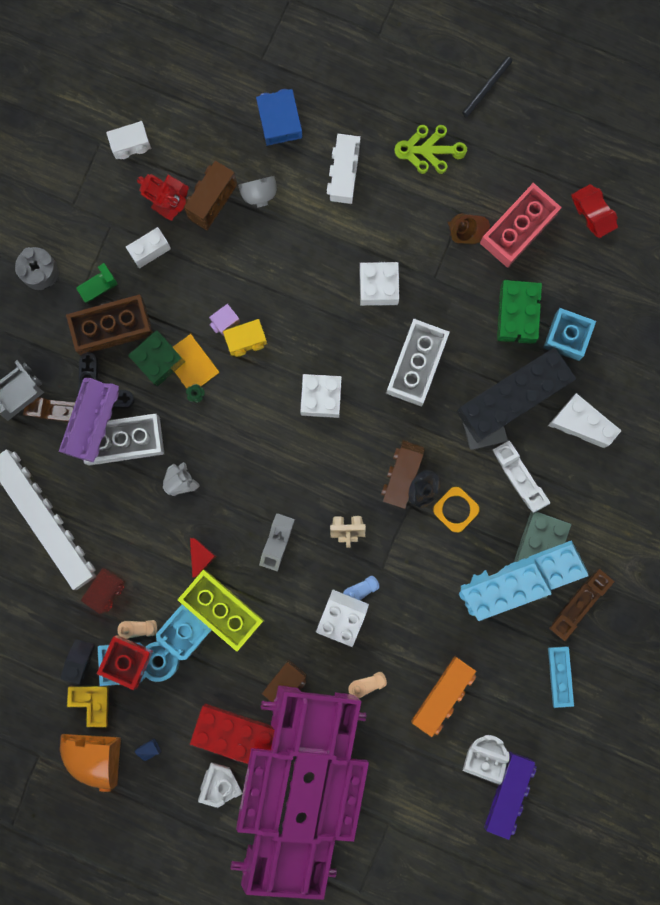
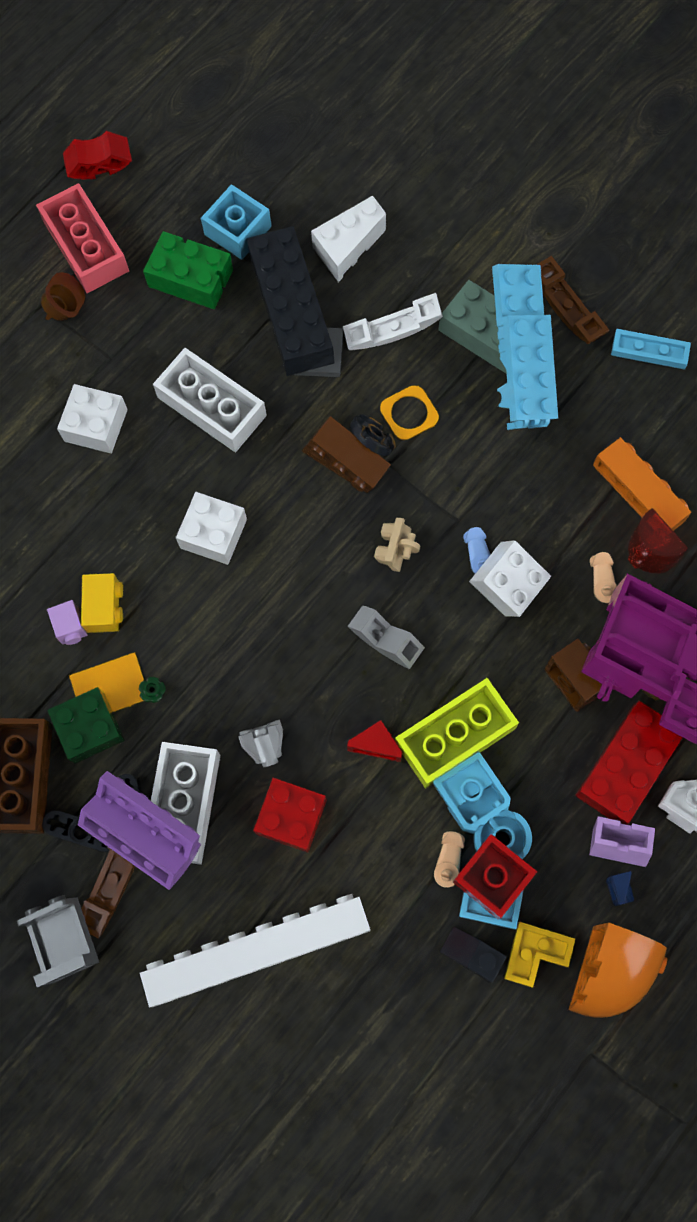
camera: 70 degrees left, 10 degrees down
clear red brick [81,568,125,614] -> none
none -> red brick [253,778,327,853]
none -> lavender brick [589,816,655,867]
none -> clear red brick [628,508,688,574]

